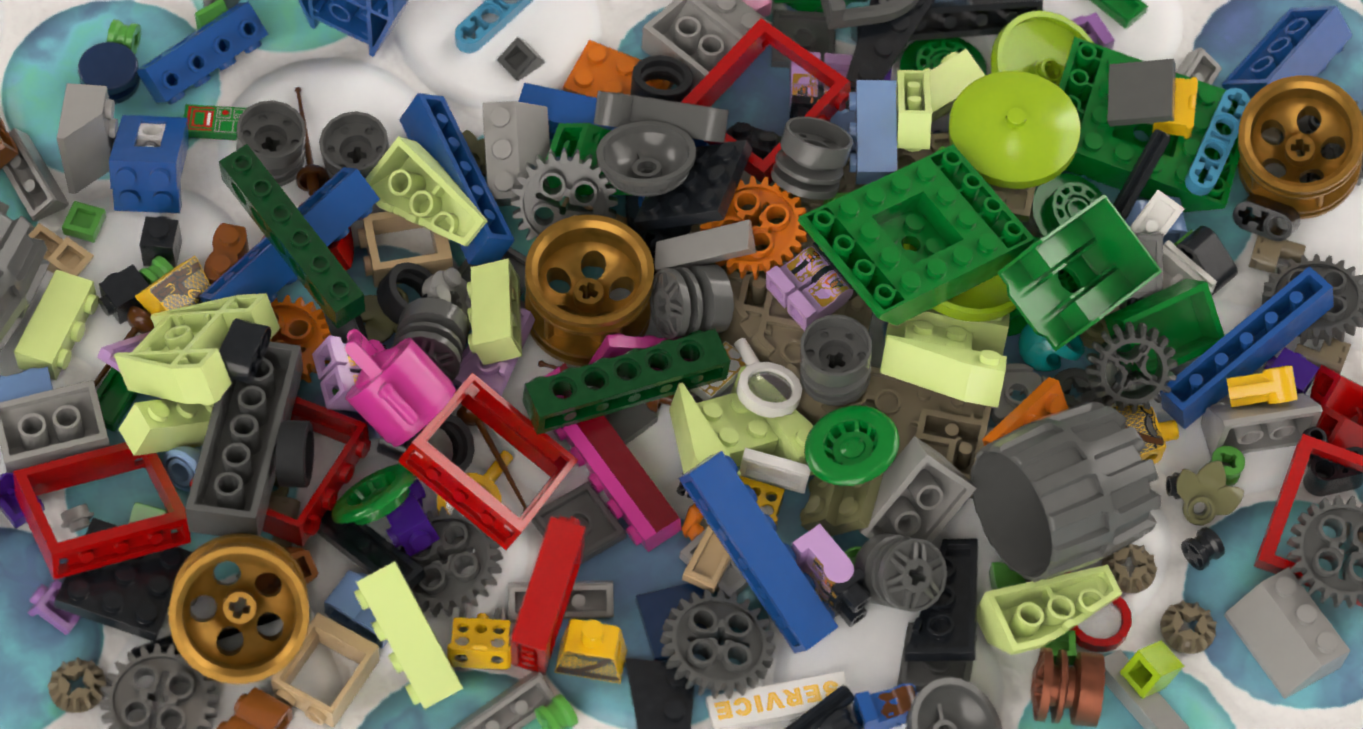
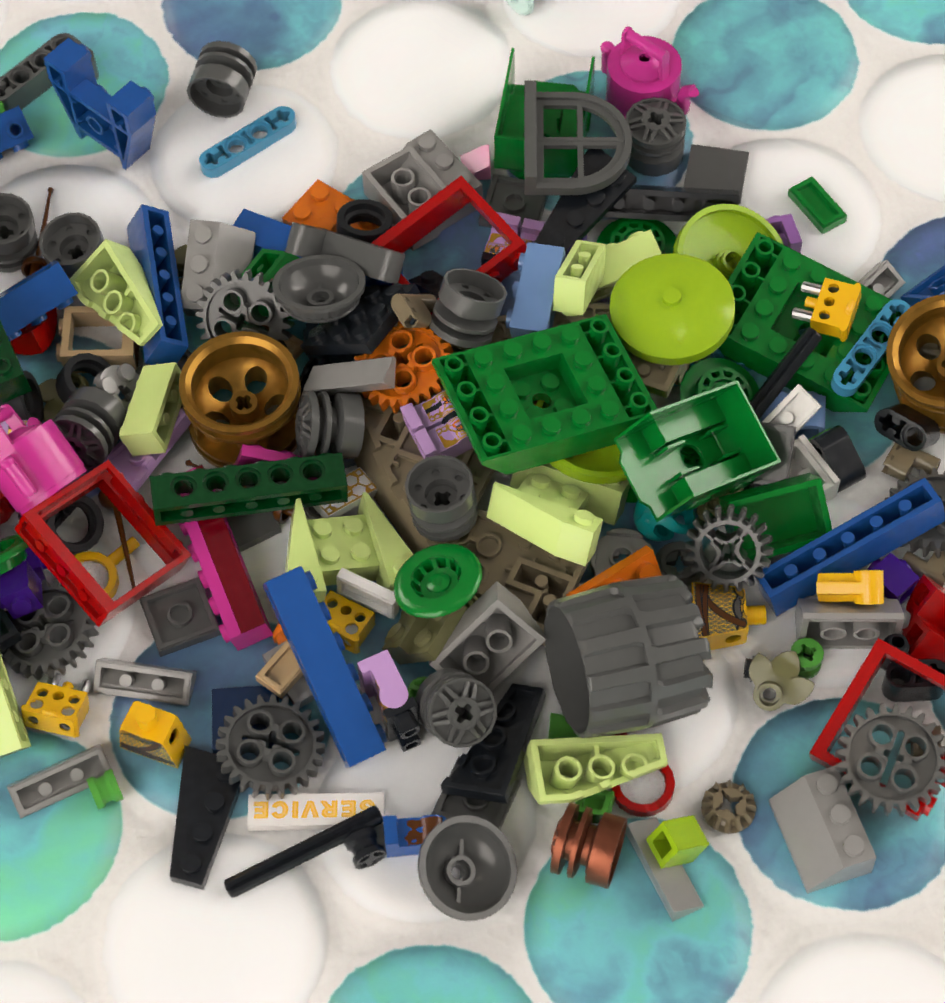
camera: 20 degrees right, 0 degrees up
dark grey slope [497,37,546,81] -> none
red window [510,516,586,675] -> none
white piece [734,338,802,418] -> none
dark tan gear [1101,543,1158,593] -> none
dark grey tile [1107,58,1176,126] -> none
black wheel [1181,527,1225,571] -> none
none -> dark tan piece [391,294,437,328]

